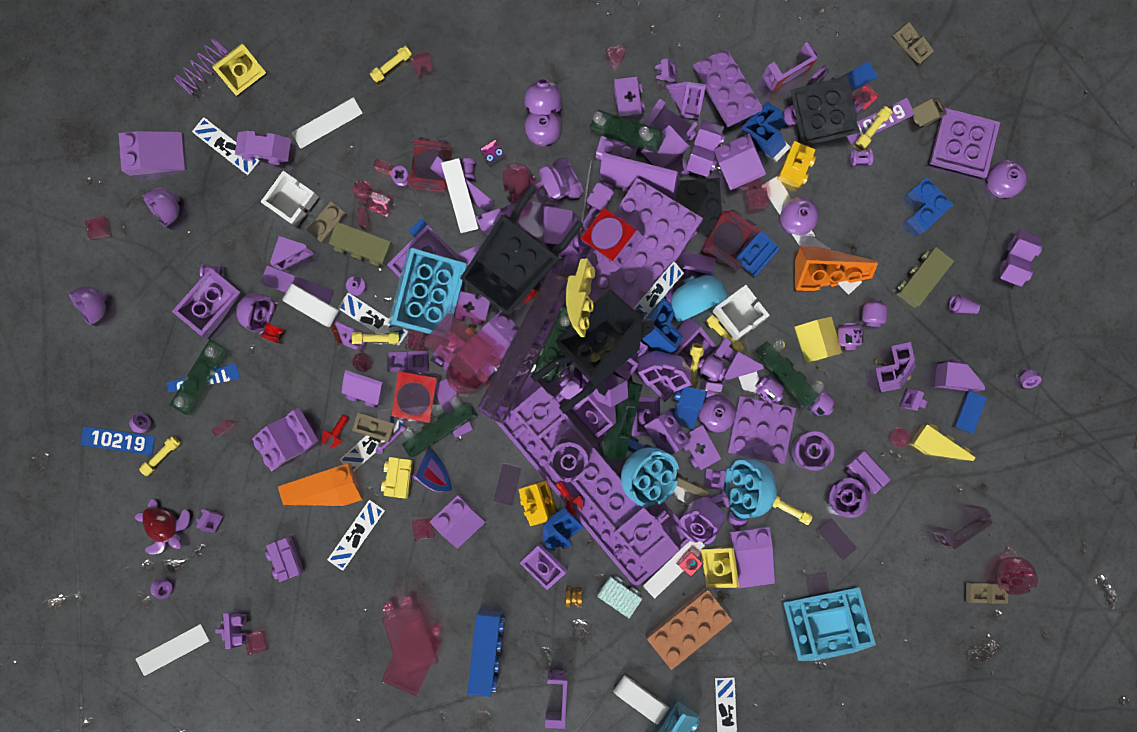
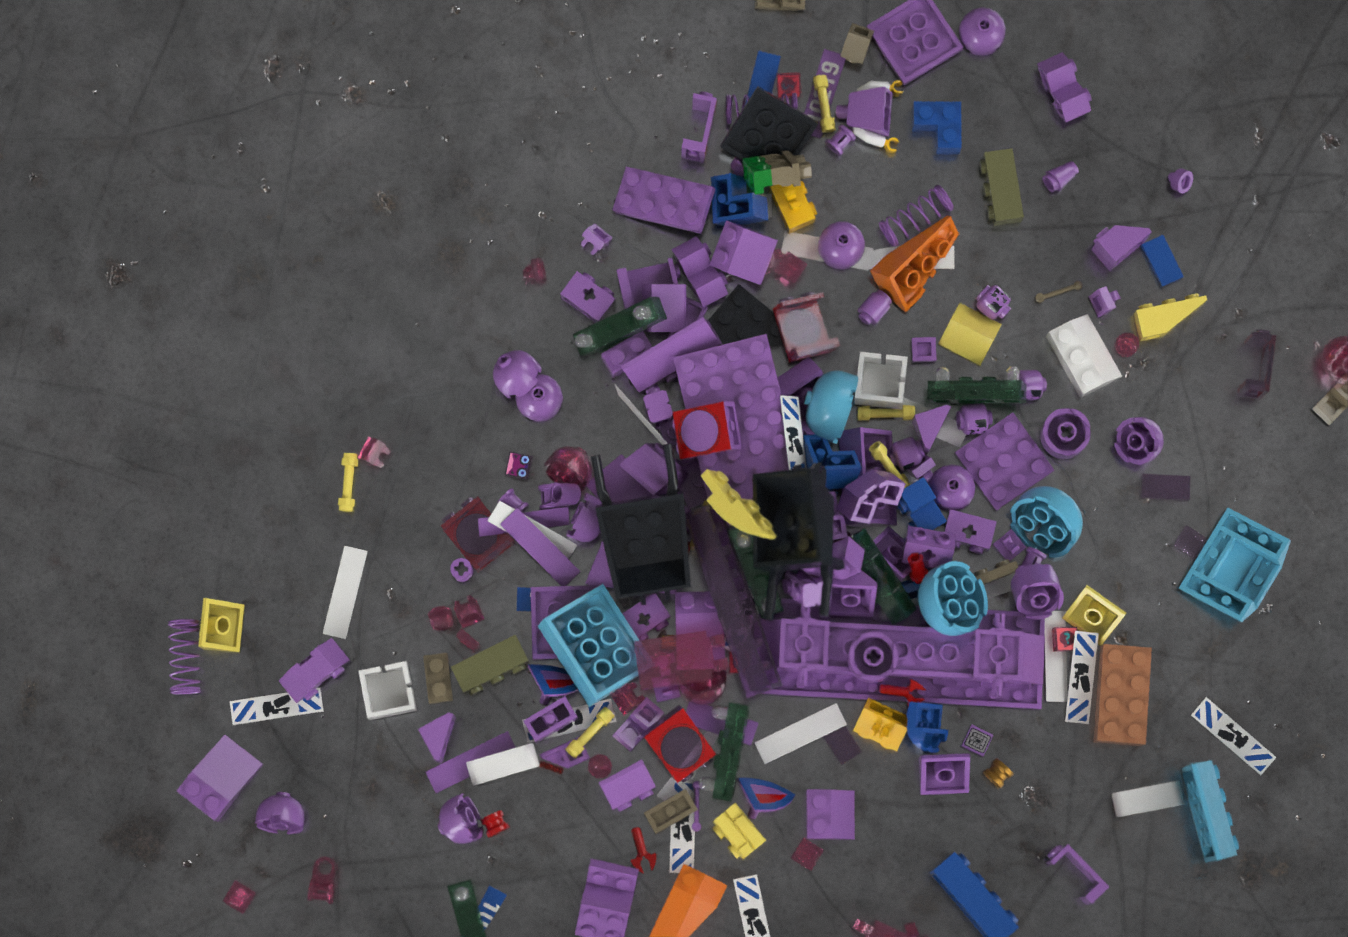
camera: 50 degrees left, 5 degrees down
medium lavender slope [172,268,241,339] -> none
medium lavender bush [200,263,224,278] -> none
medium lavender tile [346,276,366,296] -> none
clear pink tile [373,159,394,175] -> none
medium lavender piece [534,157,584,203] -> none
light aqua brick [597,575,642,618] -> none
medium lavender slope [666,81,706,120] -> none
medium lavender tile [713,338,736,361] -> none
medium lavender slope [728,526,775,588] -> none
medium lavender tile [729,511,749,529] -> none
blue plate [734,230,780,277] -> none
light yellow bar [772,496,813,525] -> none
medium lavender brick [845,450,891,494] -> none
medium lavender head [862,299,888,327] -> none
medium lavender brick [876,342,916,392] -> none
none -> clear pink piece [307,856,338,904]
none -> medium lavender sticker [500,508,581,586]
none -> medium lavender brick [523,696,578,744]
none -> shield [528,664,578,705]
none -> medium lavender piece [538,482,581,510]
none -> hips [742,150,812,195]
none -> white sticker [755,703,847,764]
none -> medium lavender torso [836,80,903,153]
none -> medium lavender brick [858,290,892,325]
none -> medium lavender piece [879,184,954,247]
none -> red pin [907,553,928,584]
none -> medium lavender plate [911,337,937,363]
none -> tile [961,725,993,757]
none -> white slope [1046,314,1122,399]
none -> white sticker [1065,631,1099,724]

